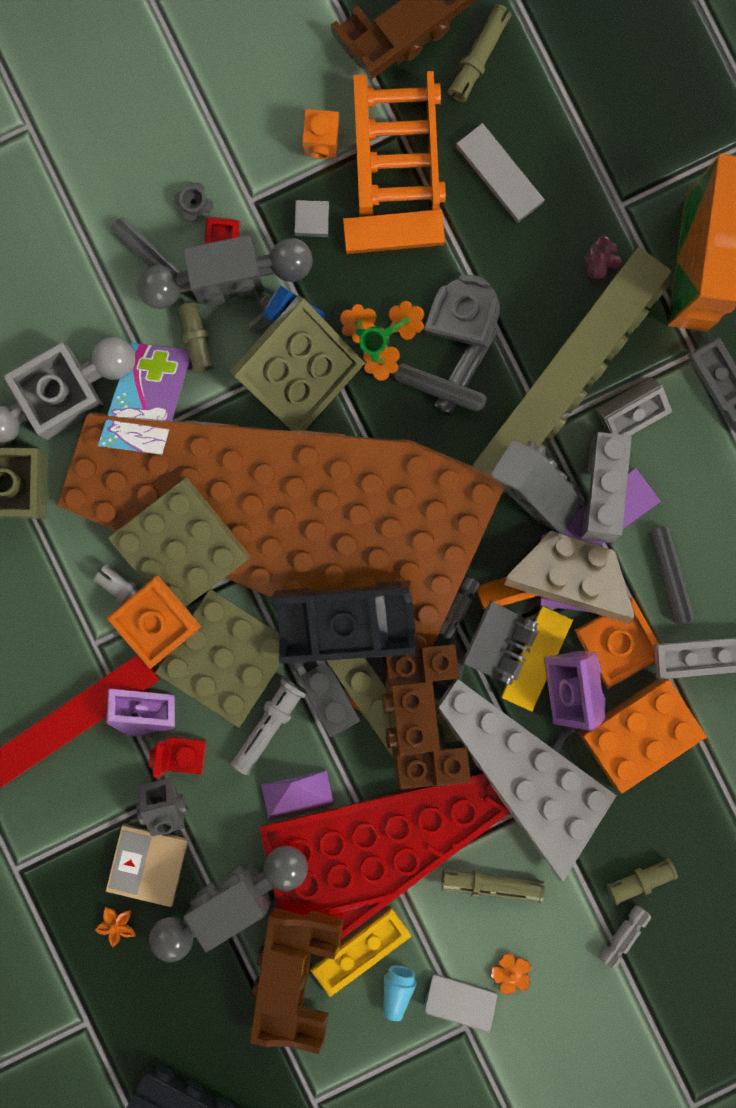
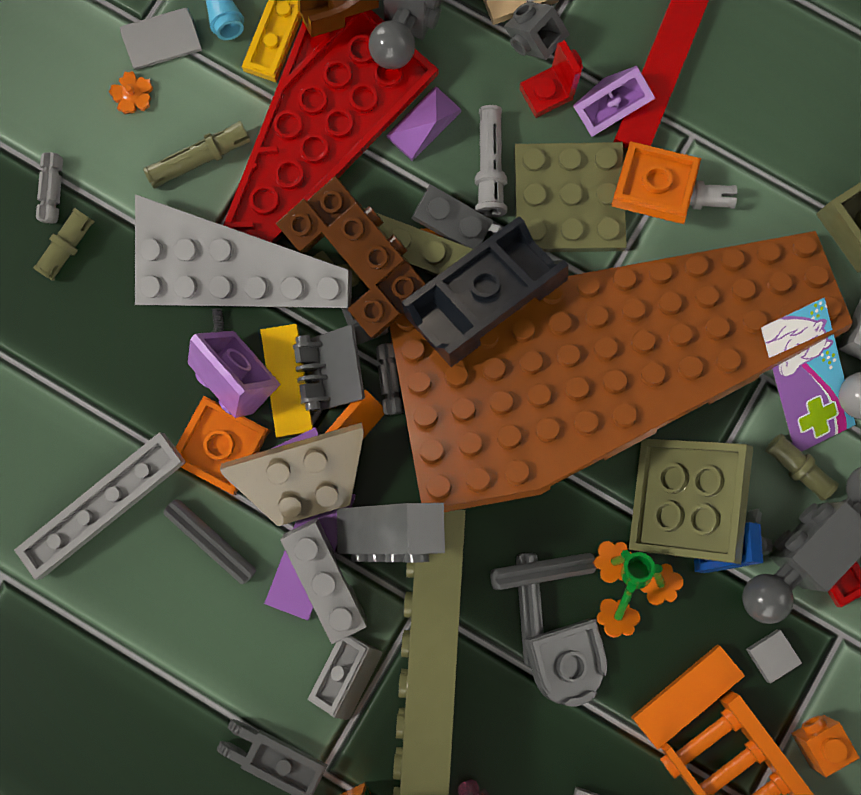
camera: 150 degrees right, 5 degrees down
olive plate [108,477,251,607] -> none
orange brick [578,679,707,794] -> none

